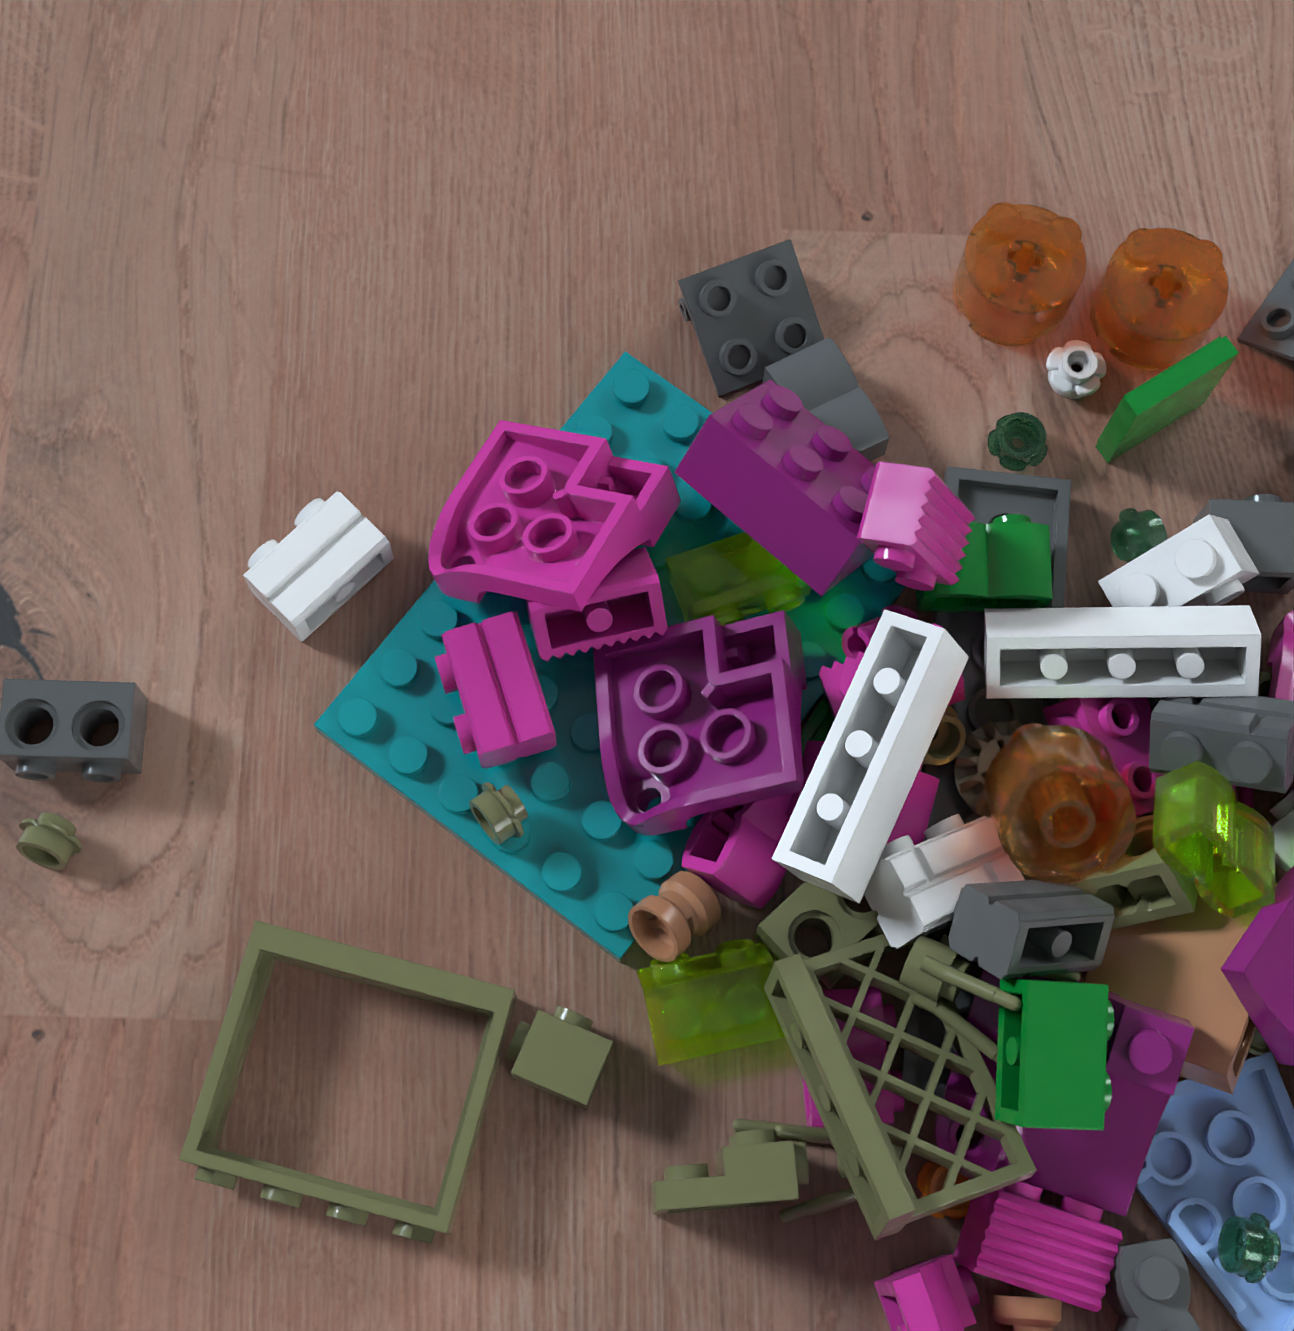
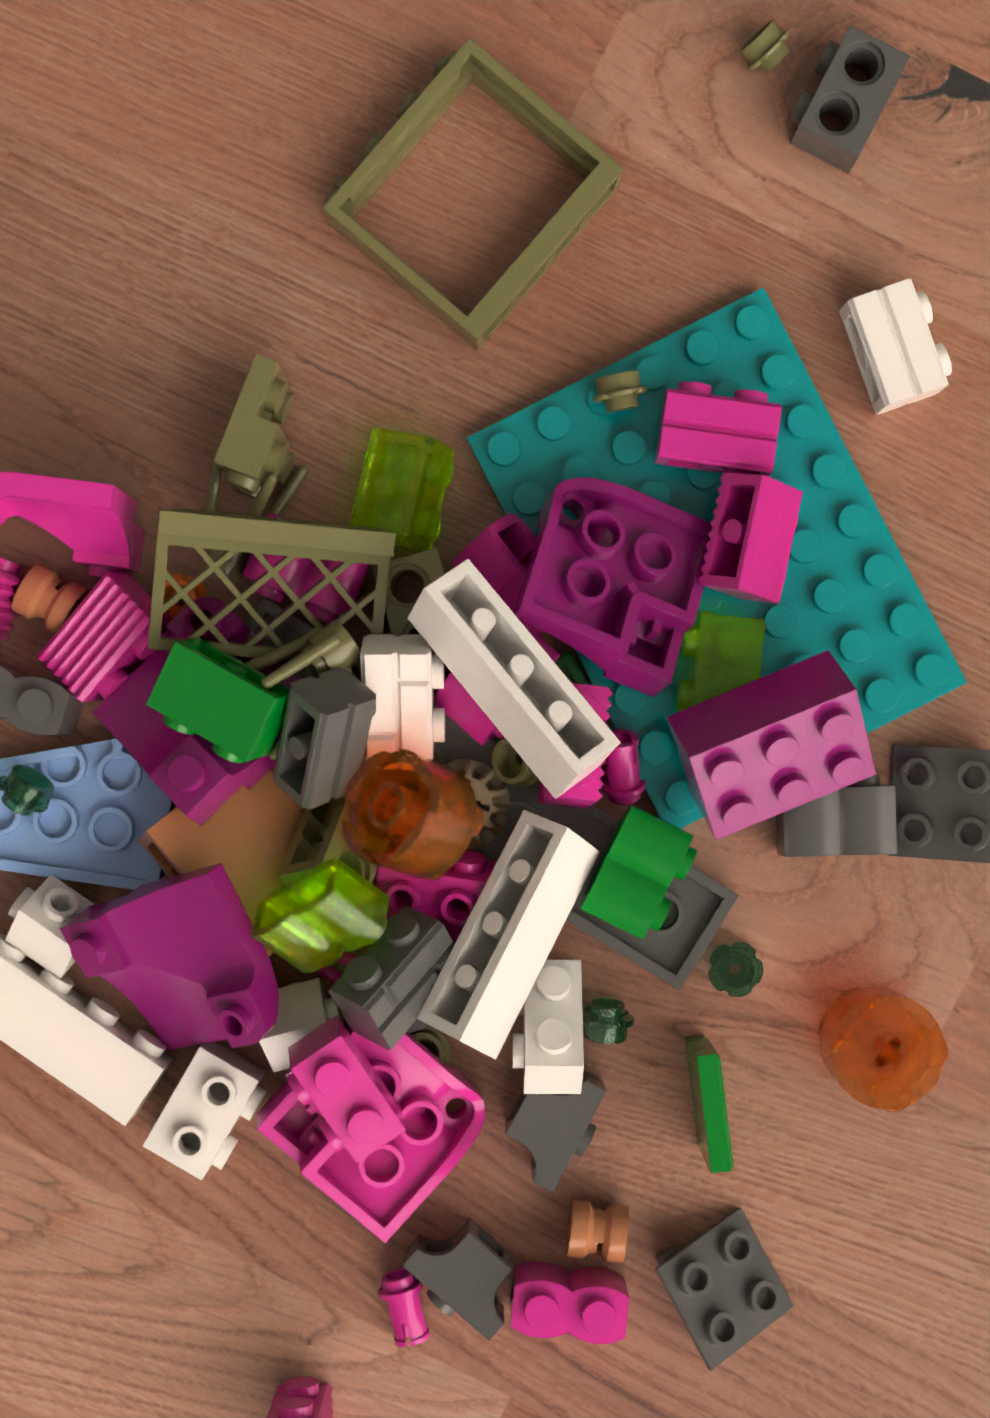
camera: 125 degrees right, 15 degrees up
dark pink slope [428,420,681,612] -> none
olive brick [505,1006,613,1110] -> none
nougat wheel [628,871,721,962] -> none
dark pink brick [857,461,975,591] -> none
white plate [1046,340,1106,399] -> none
clear orange brick [1090,228,1228,370] -> none

